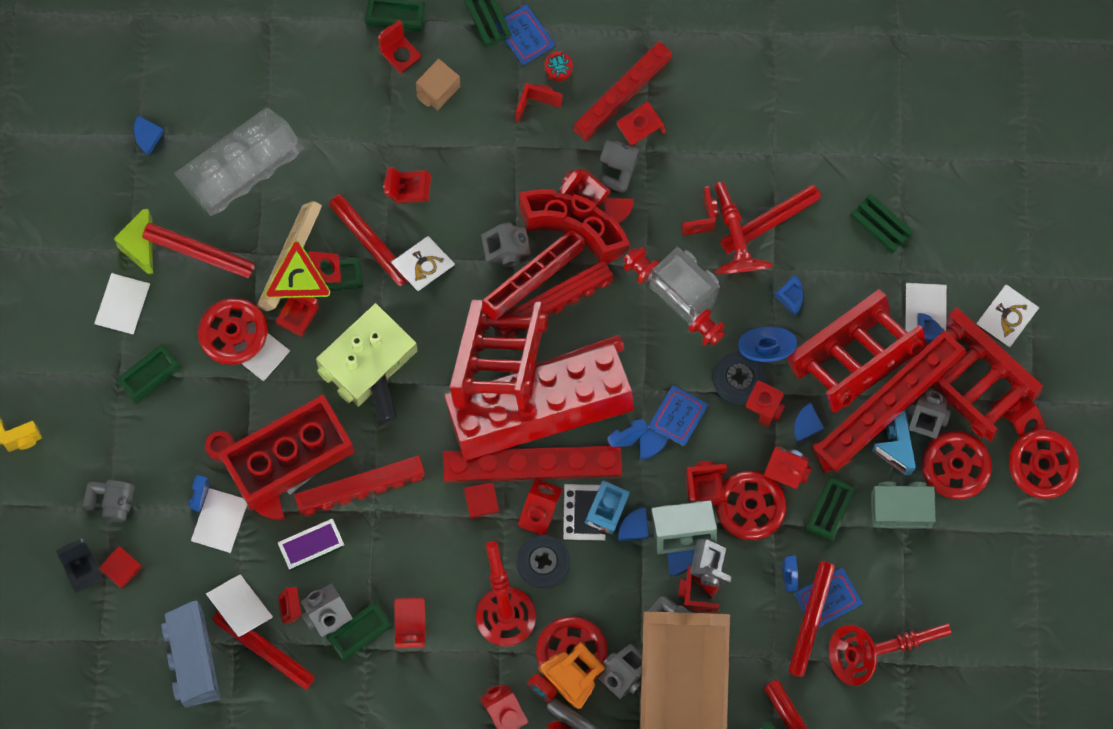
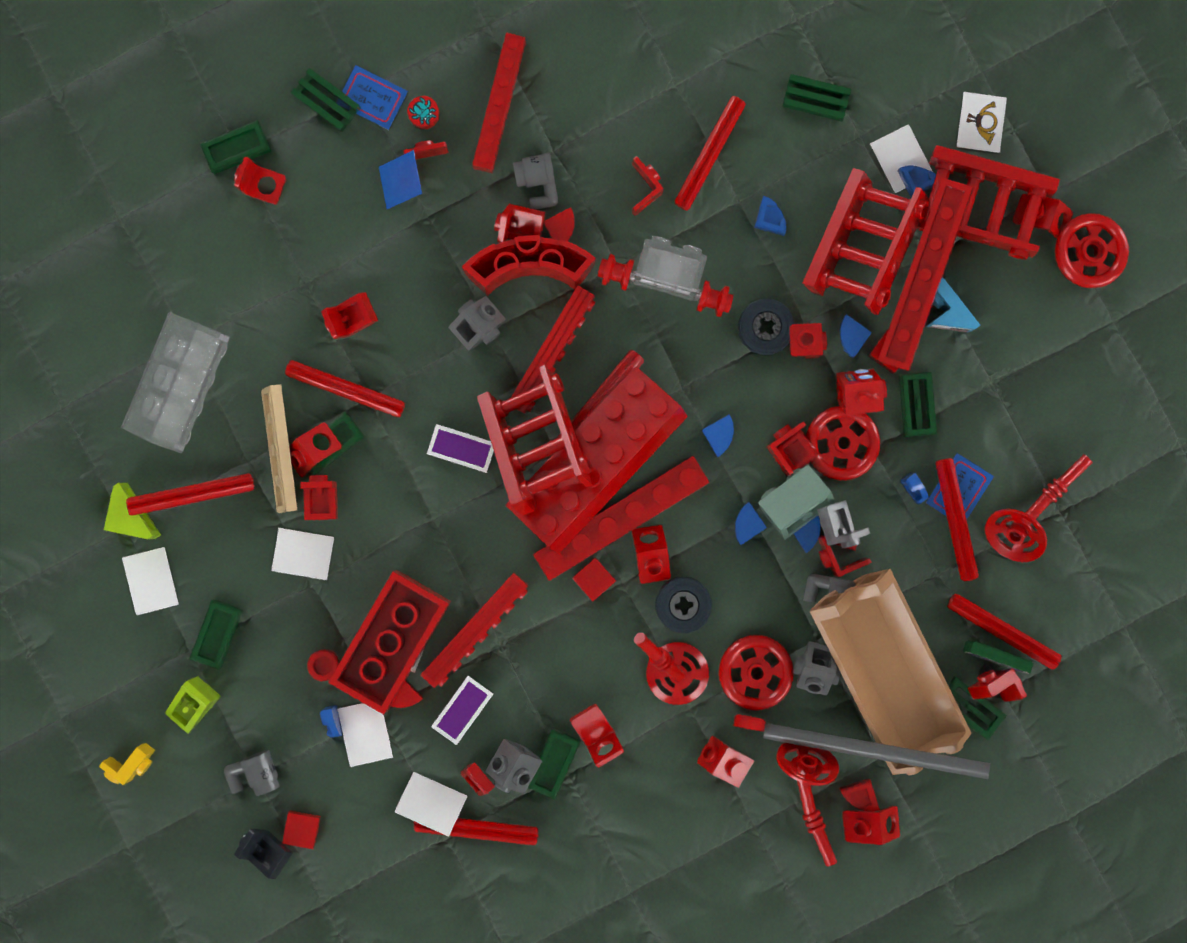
camera: 30 degrees left, 15 degrees up
blue tile [134,116,164,155] -> none
sand blue slope [161,601,221,707] -> none
red plate [198,298,268,365] -> none
piece [265,240,330,298] -> none
yellowish green piece [316,303,417,423] -> none
white sticker [391,236,455,291] -> none
medium nougat brick [416,59,460,110] -> none
red piece [482,229,585,321] -> none
orange piece [538,642,605,709] -> none
sticker [563,484,605,540] -> none
dark azure slope [585,481,630,534] -> none
blue tile [607,419,648,447] -> none
red bracket [617,101,666,146] -> none
blue sticker [648,385,709,446] -> none
red dish [714,182,773,274] -> none
blue dish [738,327,797,362] -> none
sand green brick [871,482,936,528] -> none
dark grey brick [906,390,951,439] -> none
red plate [921,431,992,500] -> none
none -> lime slope [165,676,221,734]
none -> blue sticker [379,150,422,209]
none -> dark purple tile [427,424,494,473]

